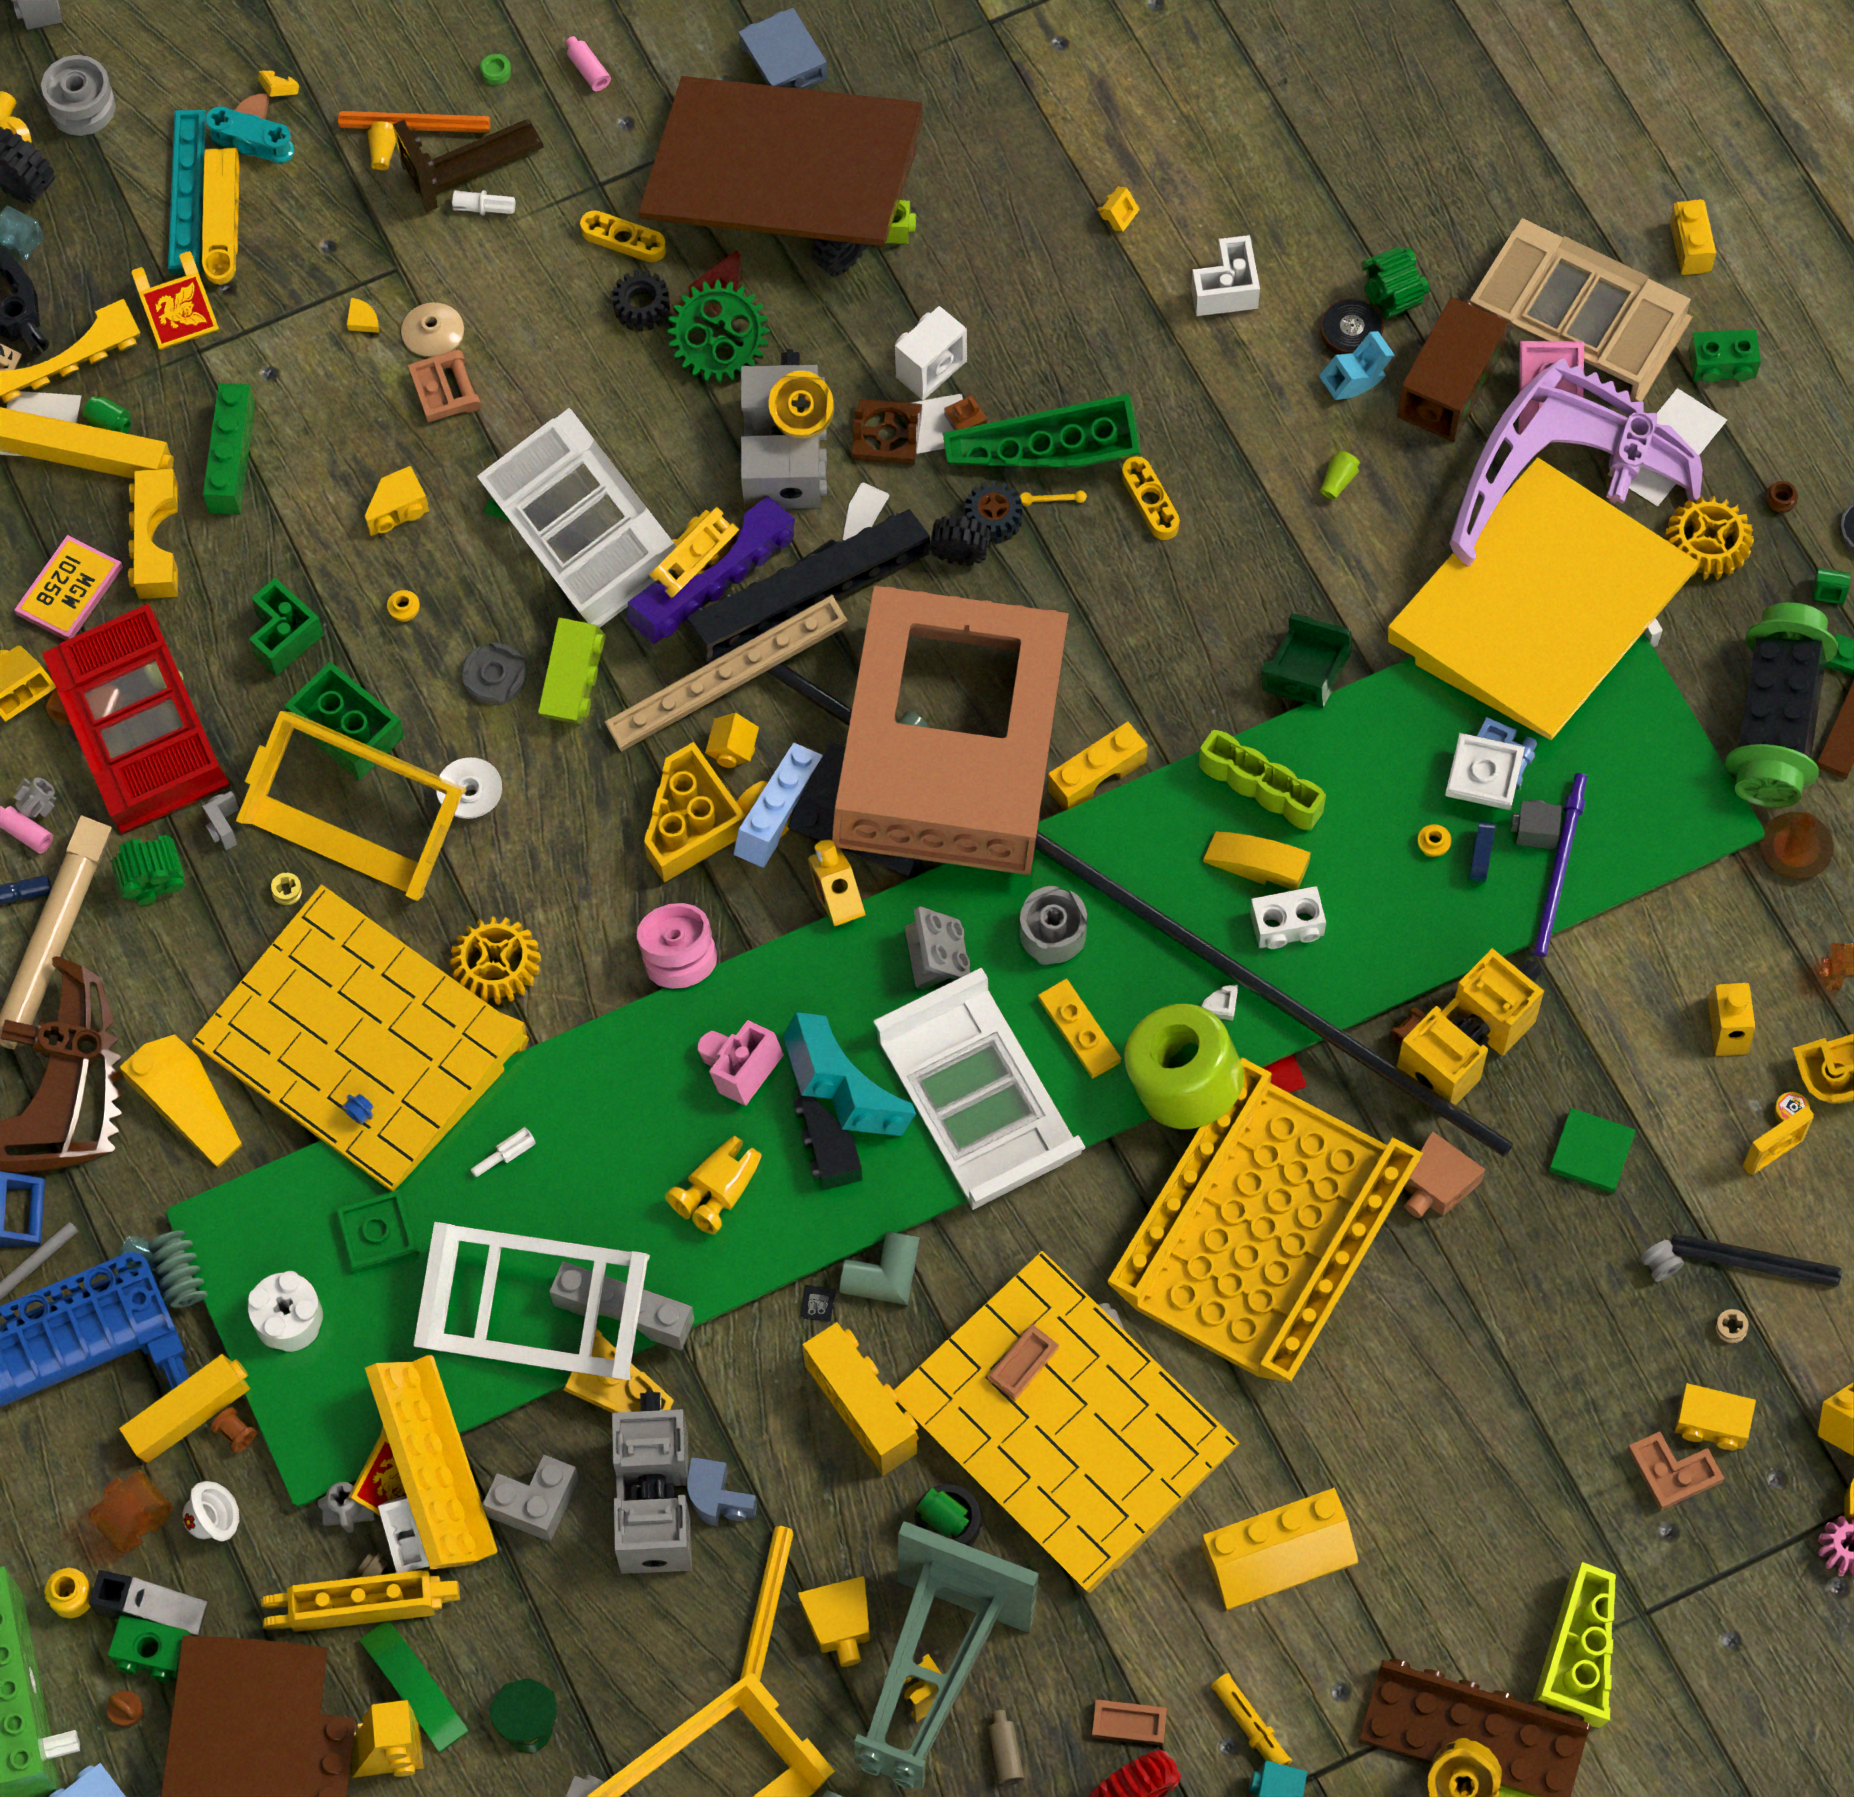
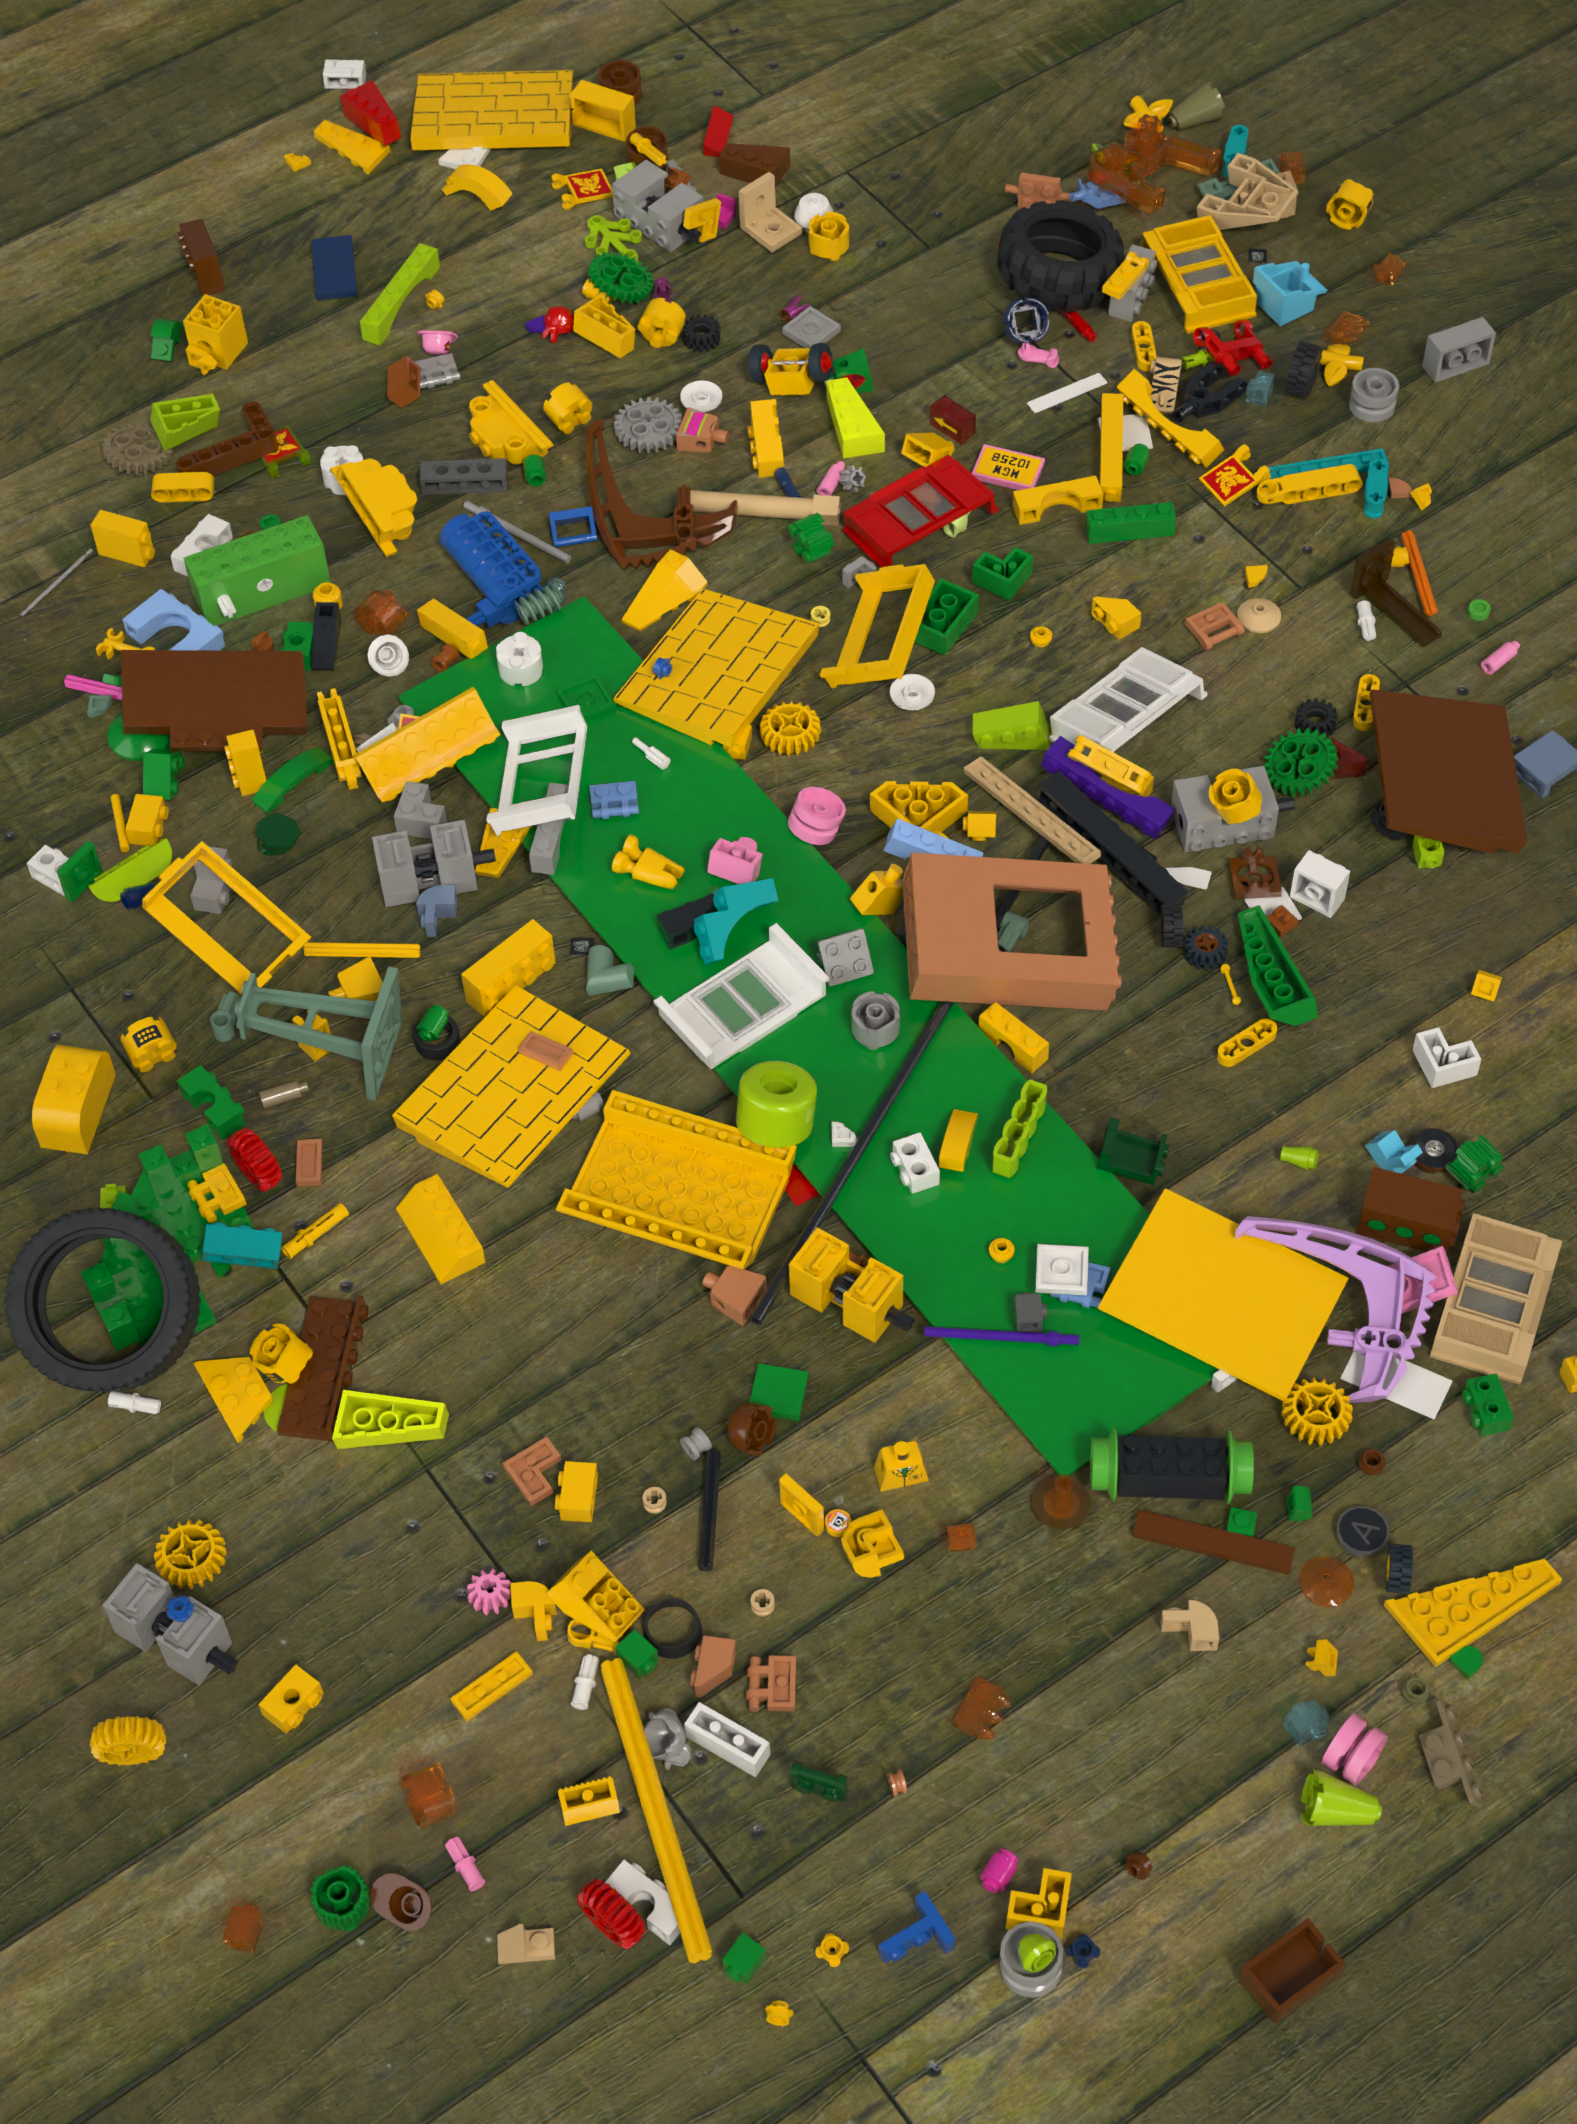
camera: 80 degrees right, 10 degrees down
dark grey tile [462,642,527,705] -> none
yellow plate [1038,979,1121,1079] -> none
dark blue beam [1469,821,1496,883] -> none
none -> medium blue plate [589,781,639,820]
none -> reddish brown cylinder [727,1402,777,1456]

